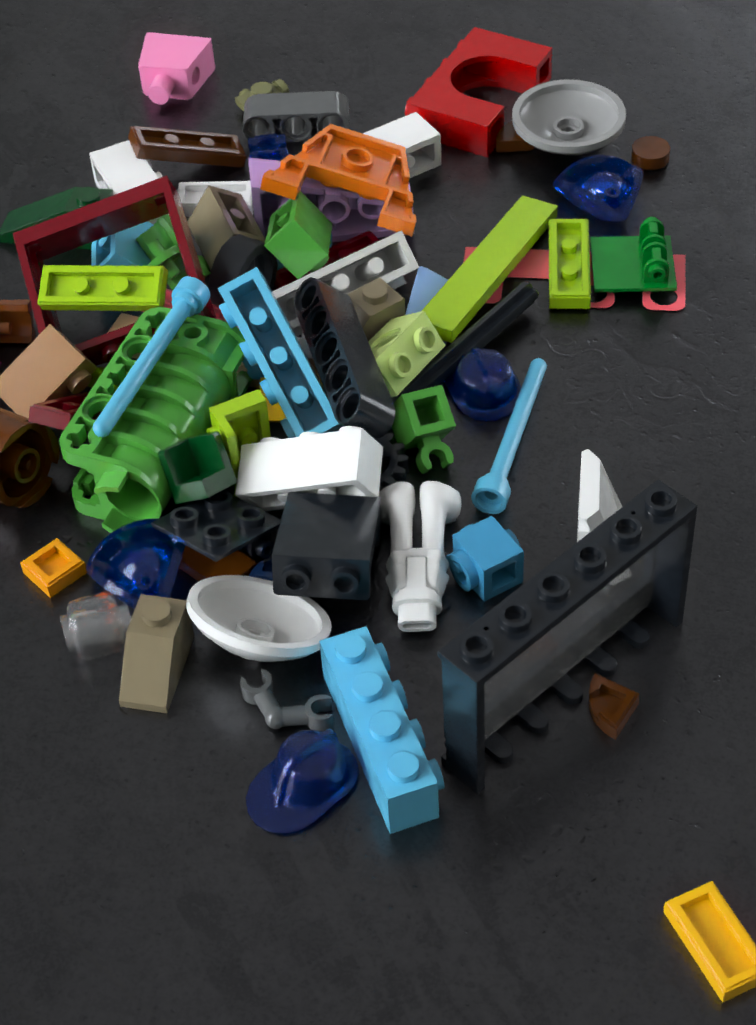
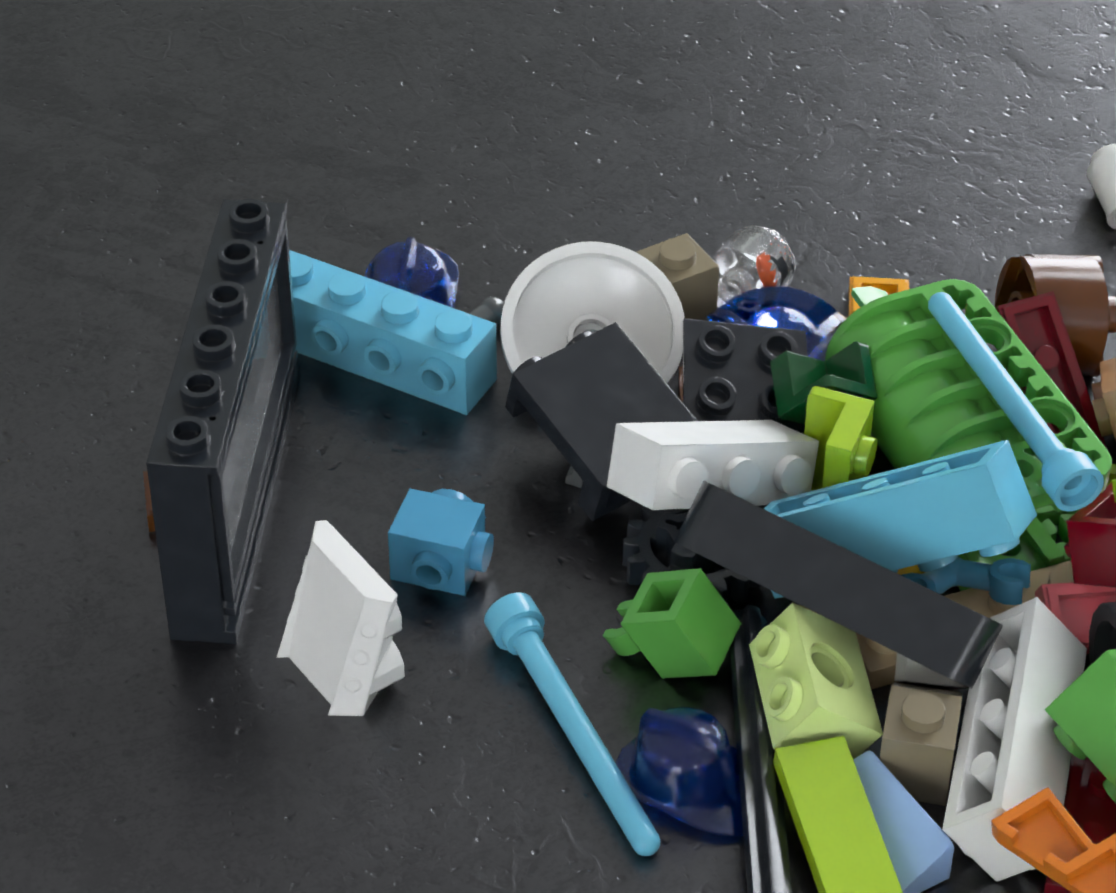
camera: 135 degrees right, 5 degrees down
white piece [379,481,461,632] -> none

